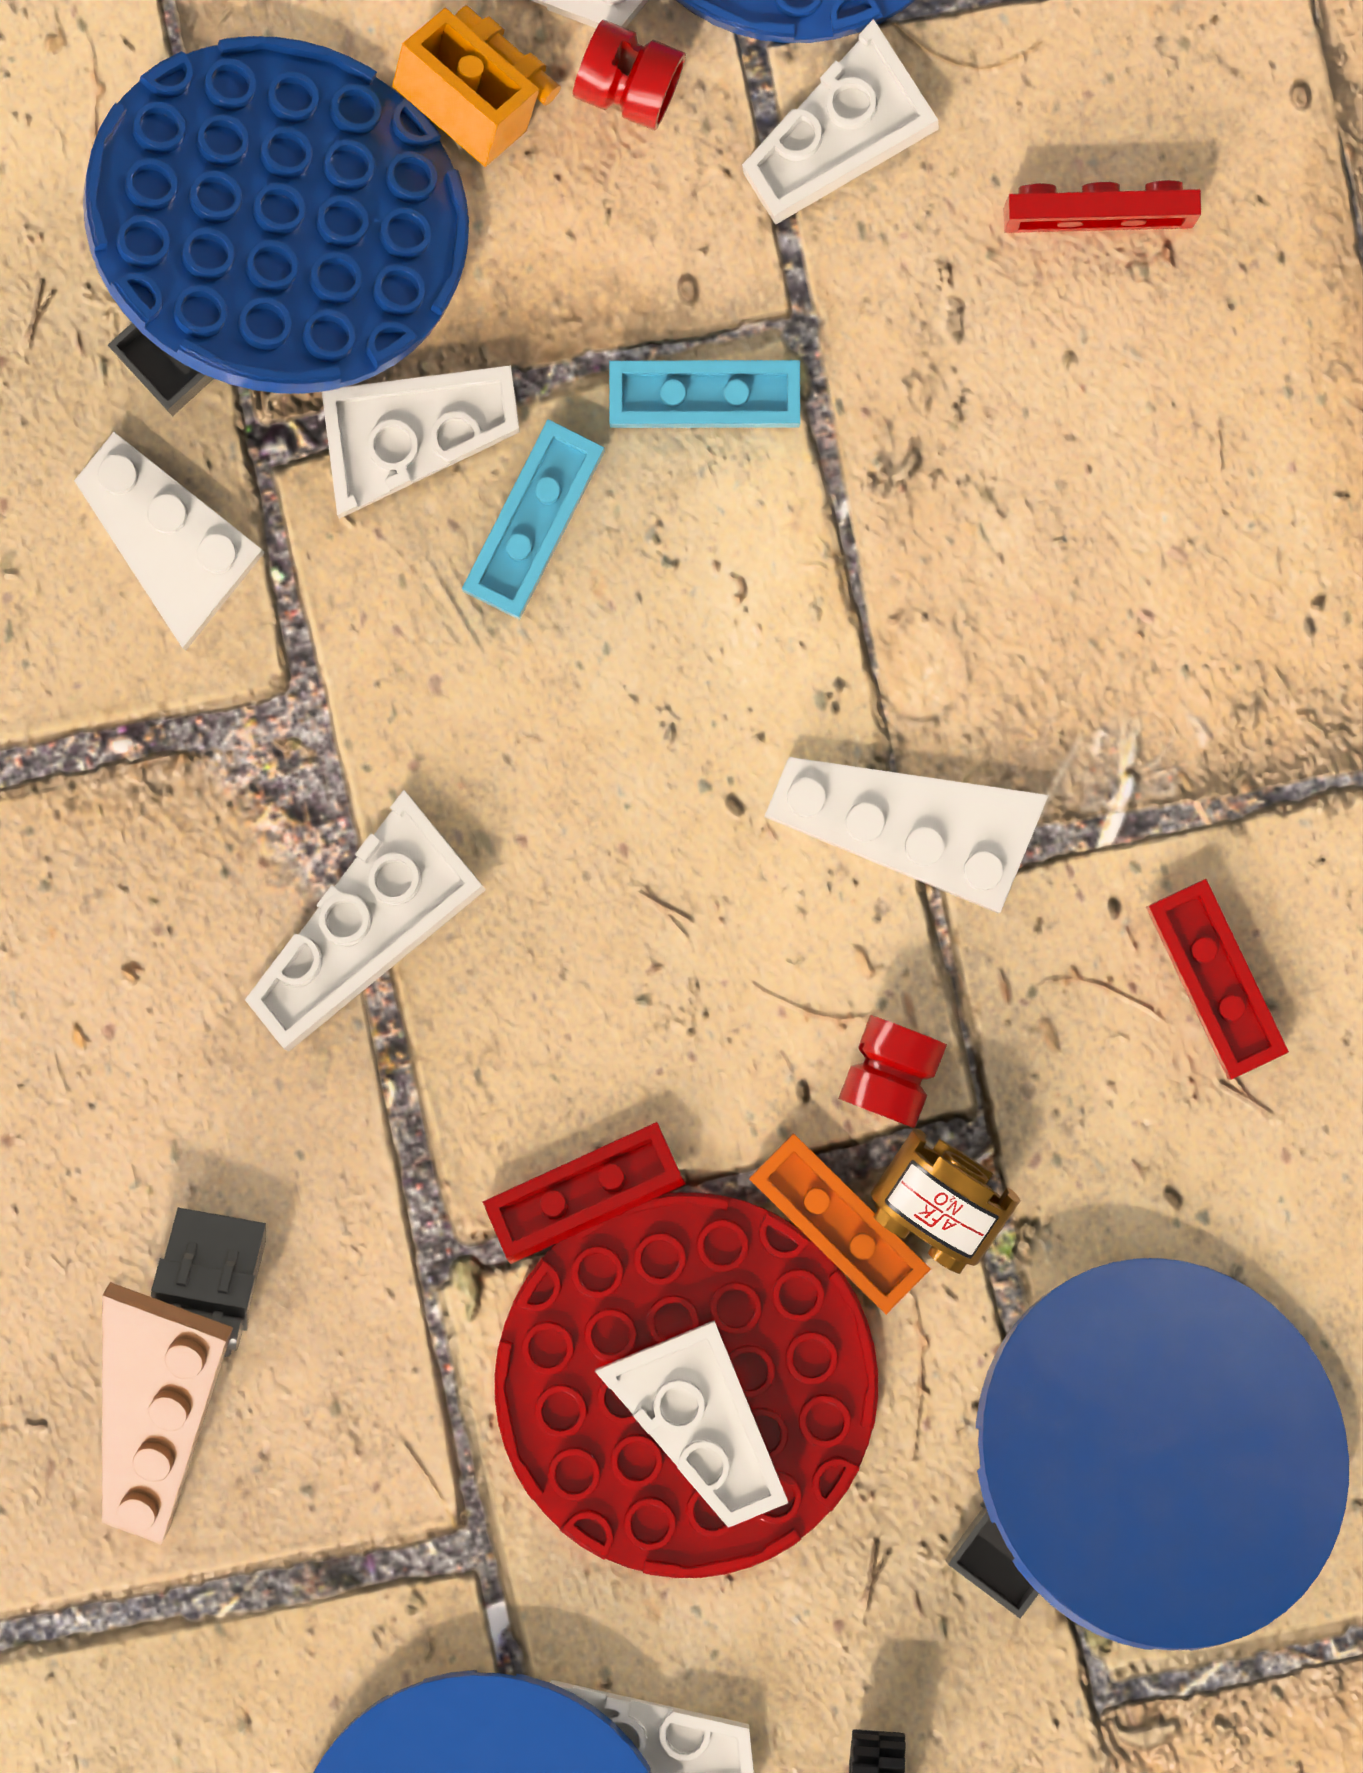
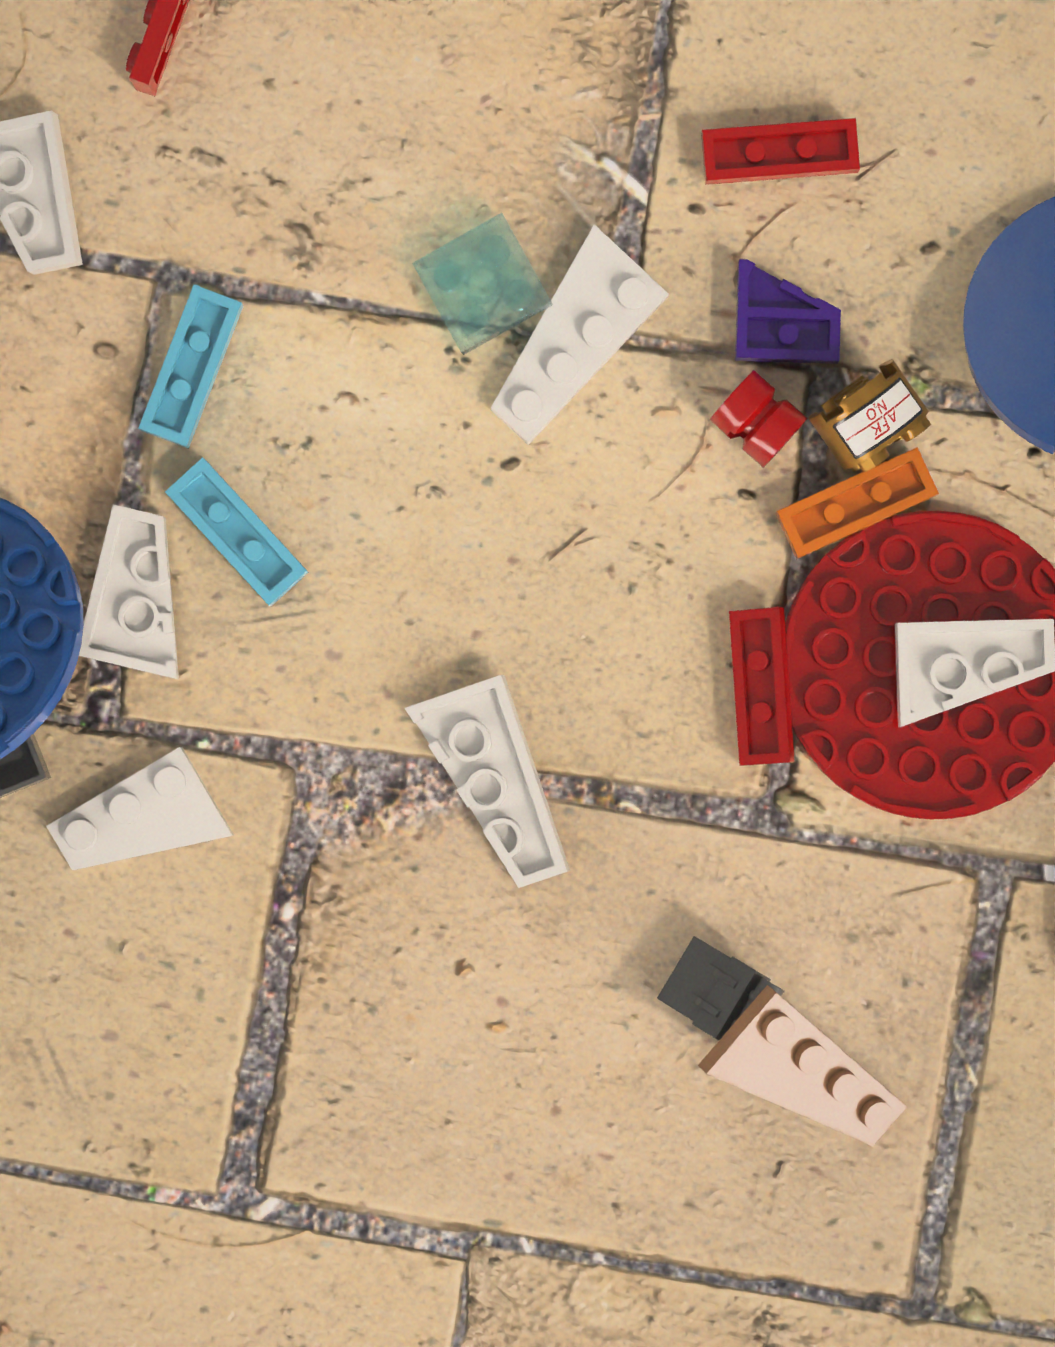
camera: 70 degrees left, 0 degrees up
none -> clear light blue plate [412,212,553,355]
none -> dark purple wing [735,259,841,364]

